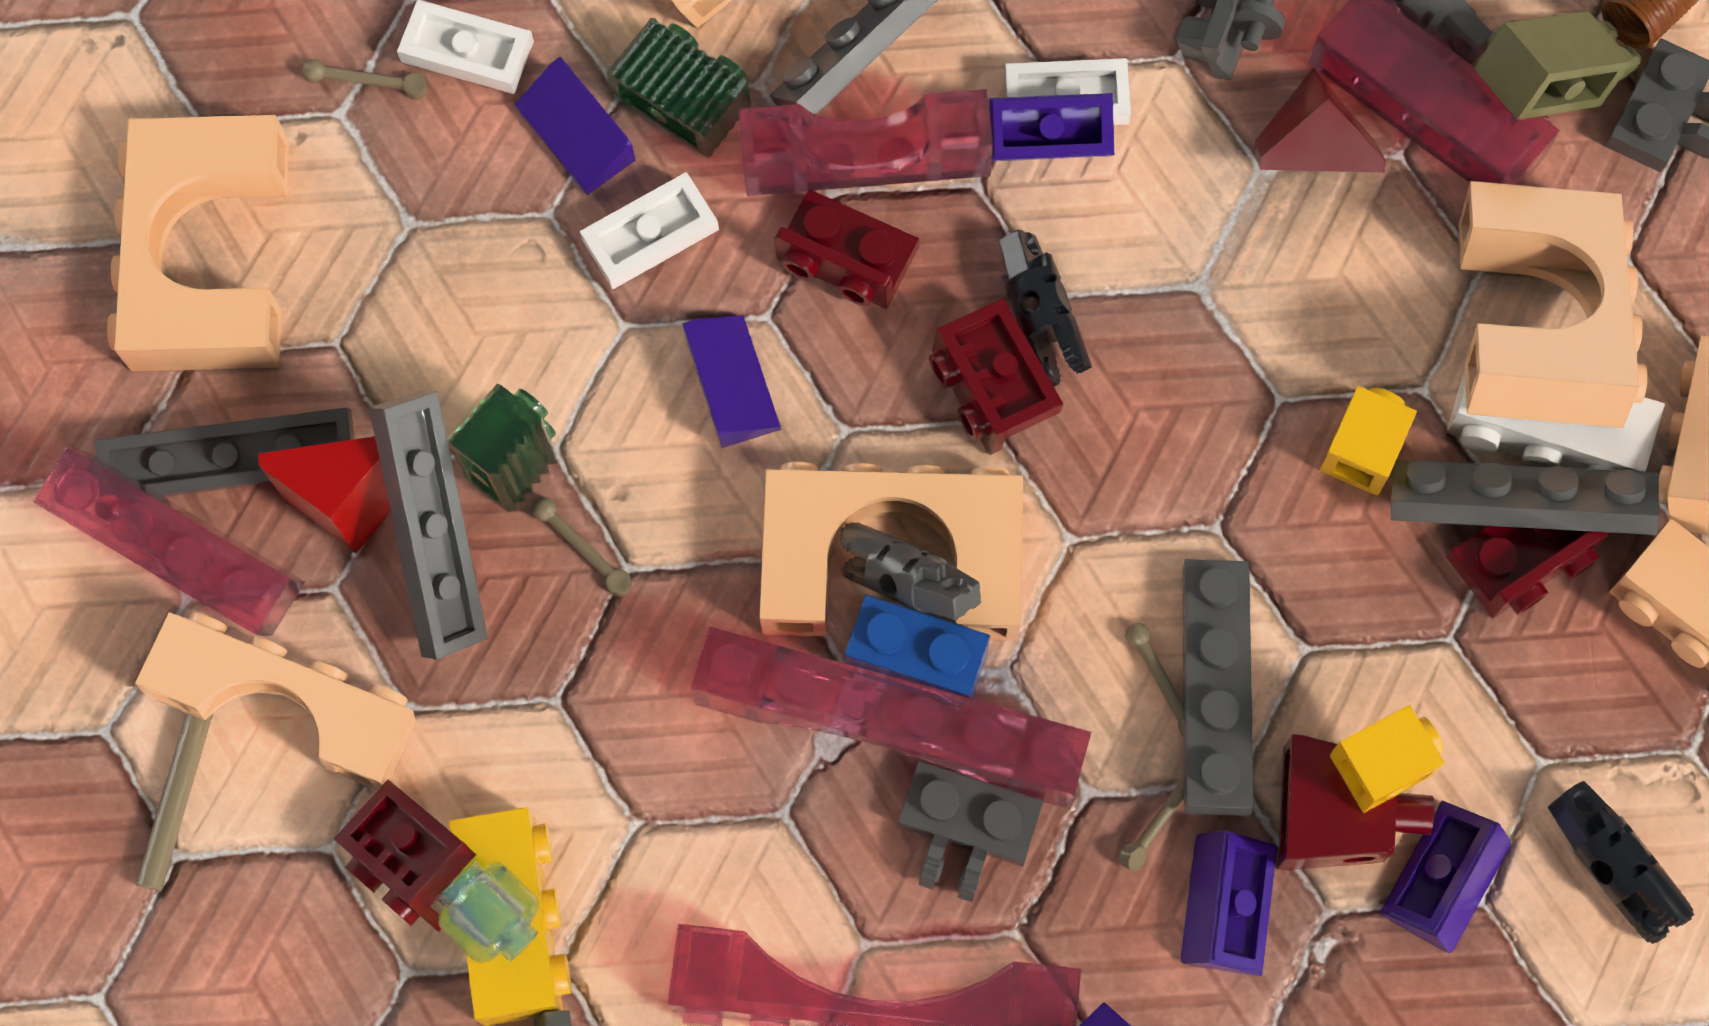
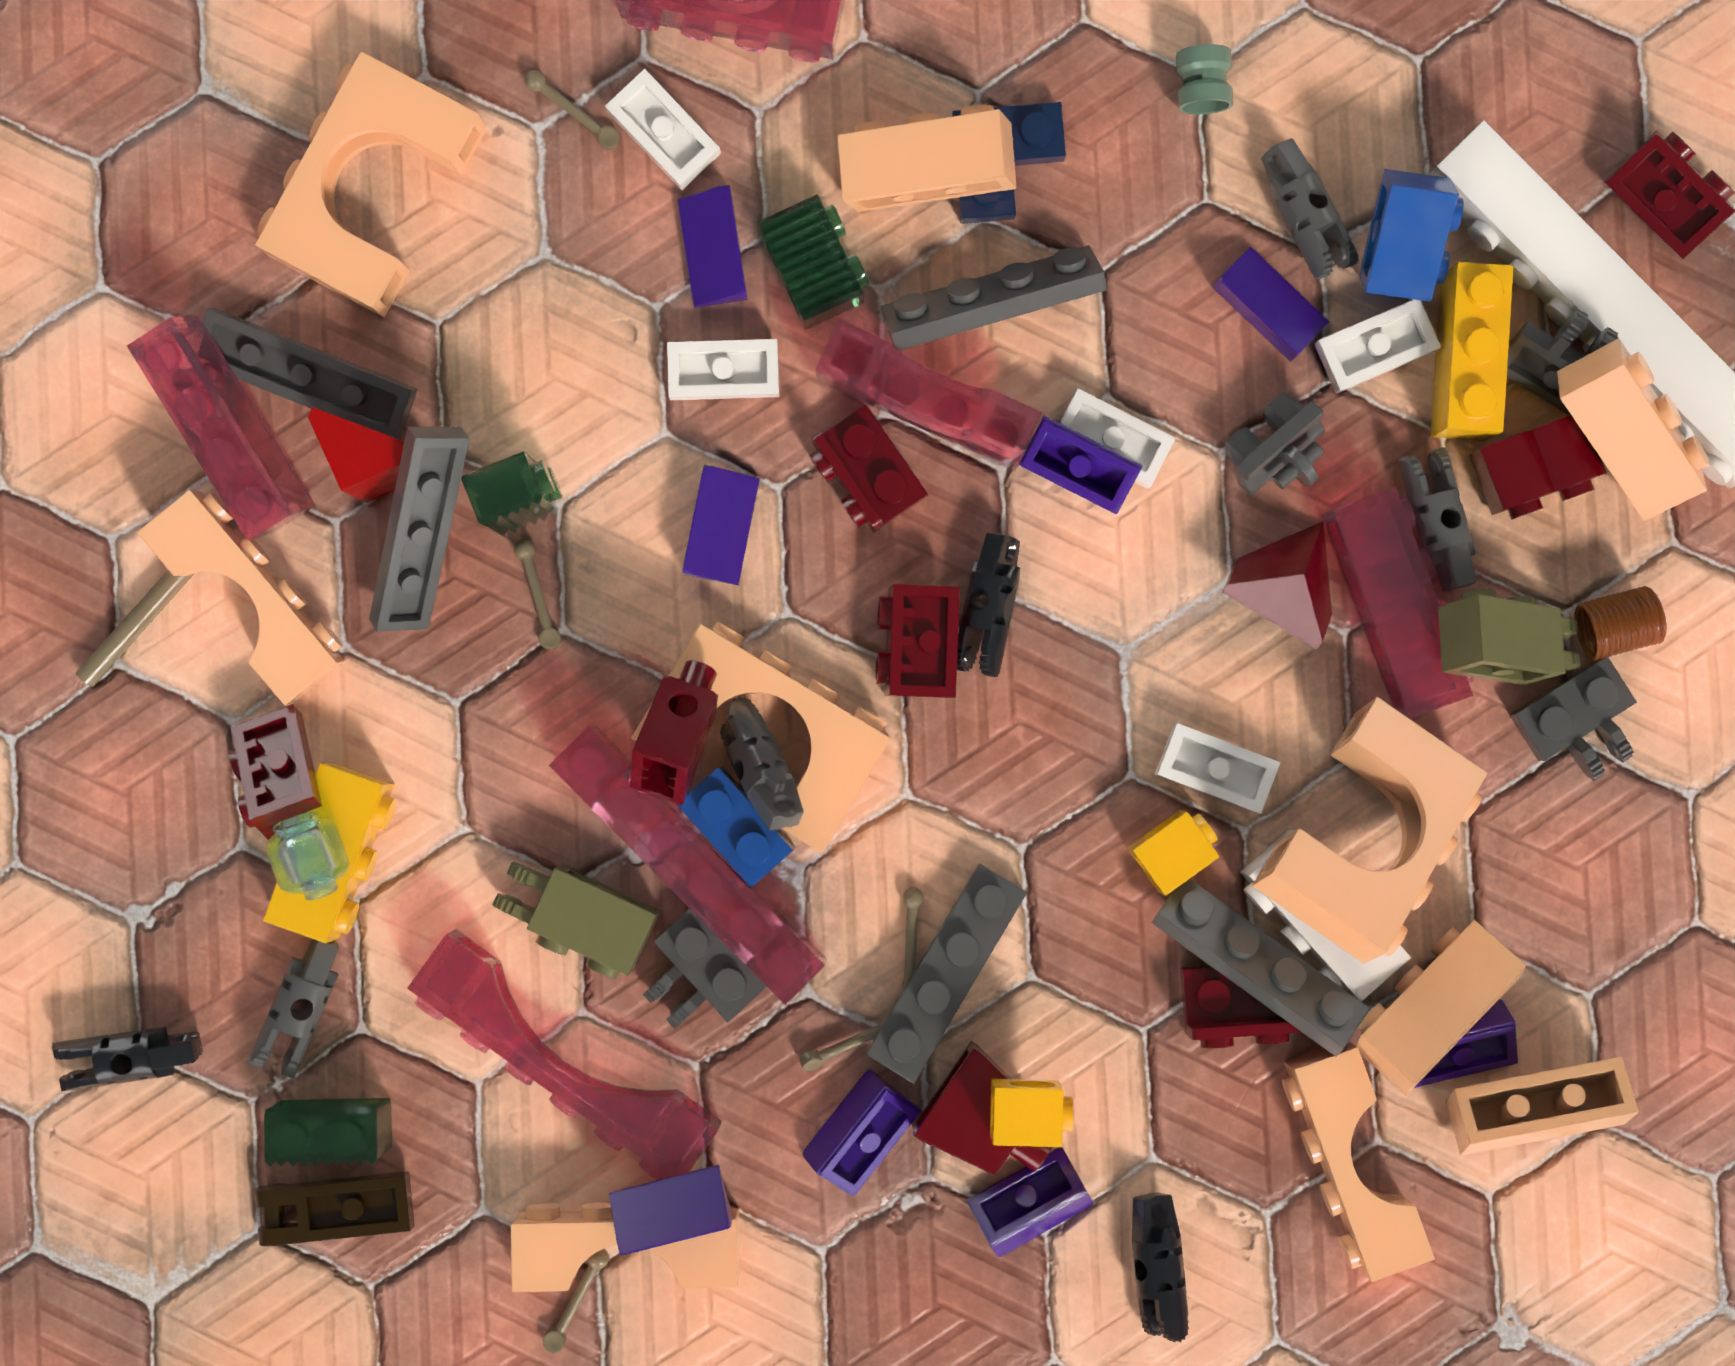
camera: 25 degrees right, 15 degrees up
none -> olive hinge [492,862,661,979]
none -> dark red torso [630,660,718,806]
none -> white plate [1155,723,1281,814]

